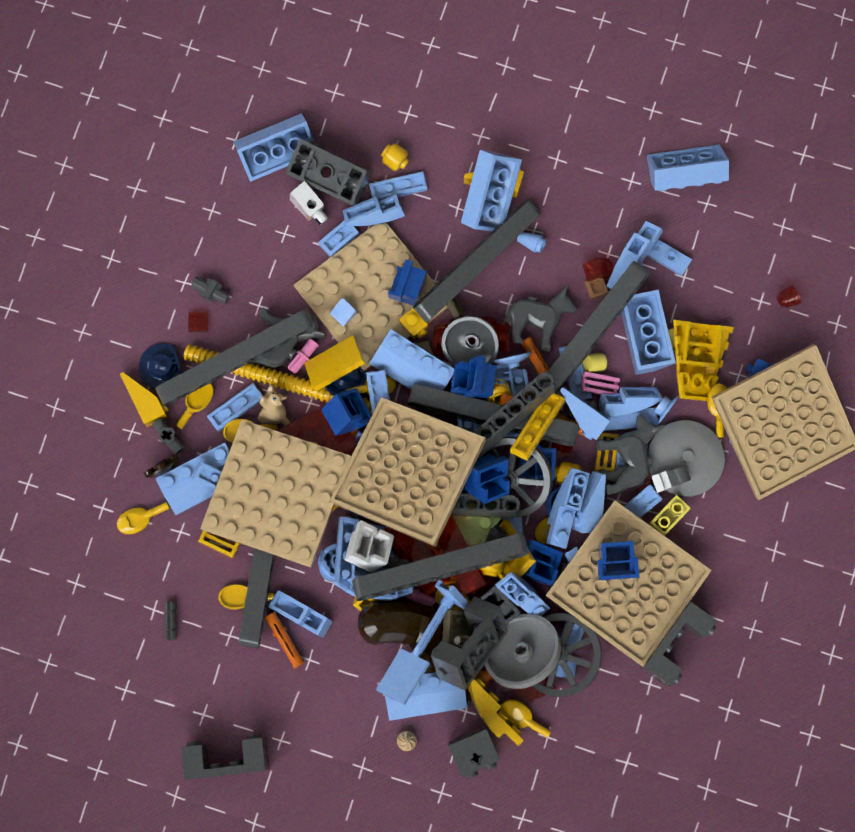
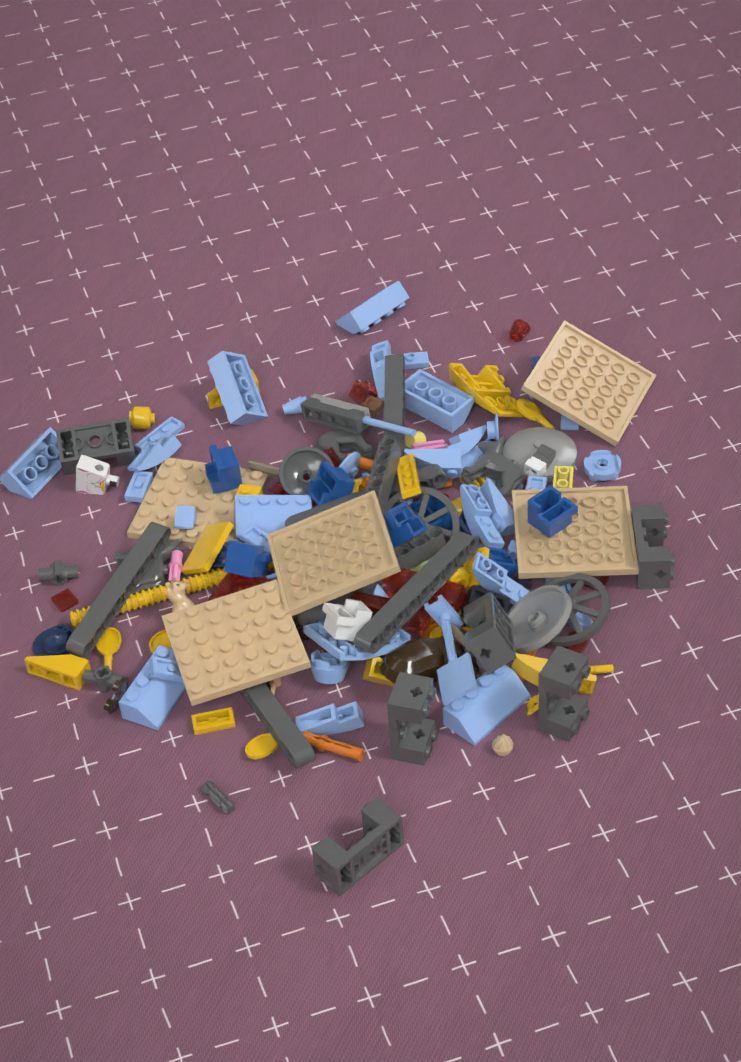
camera: 35 degrees left, 35 degrees down
yellow piece [117,502,170,535] -> none
light blue tile [207,383,263,432] -> none
dark grey beam [413,199,541,322] -> none
none -> dark grey piece [300,393,416,437]
none -> dark grey plate [387,672,438,766]
none -> yellow piece [527,695,539,715]
none -> light blue plate [584,450,621,481]

